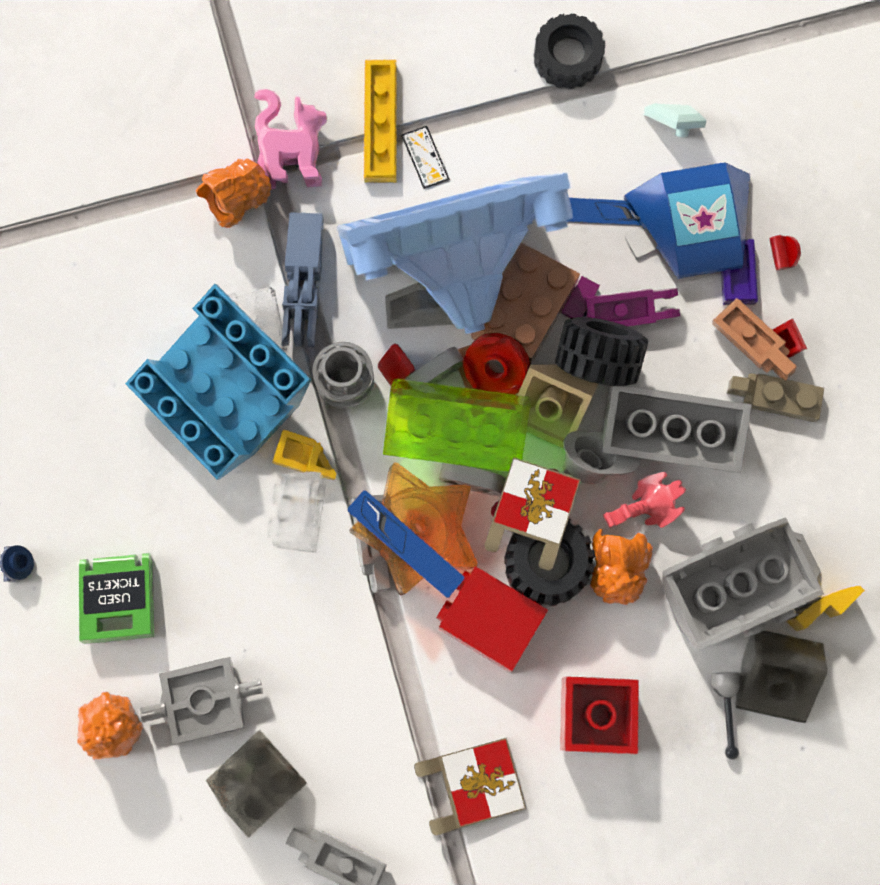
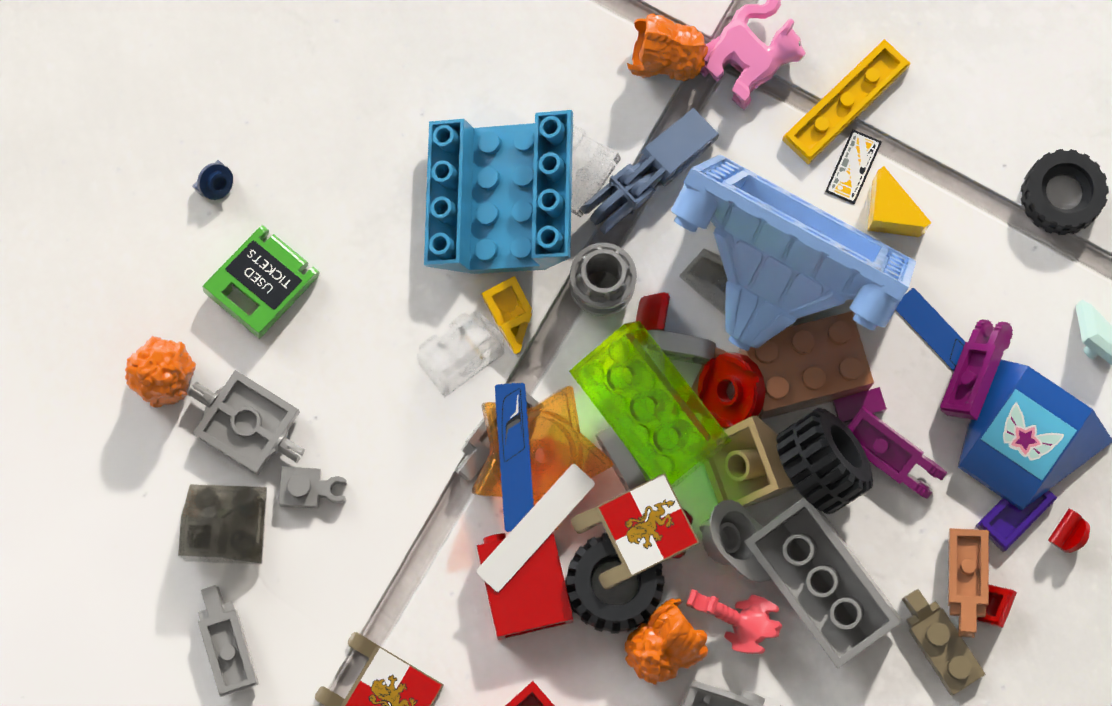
camera: 45 degrees right, 0 degrees up
none -> light grey plate [279,466,347,509]
none -> white sticker [476,464,595,592]
none -> yellow slope [867,166,931,237]
none -> magenta hinge [940,319,1013,420]

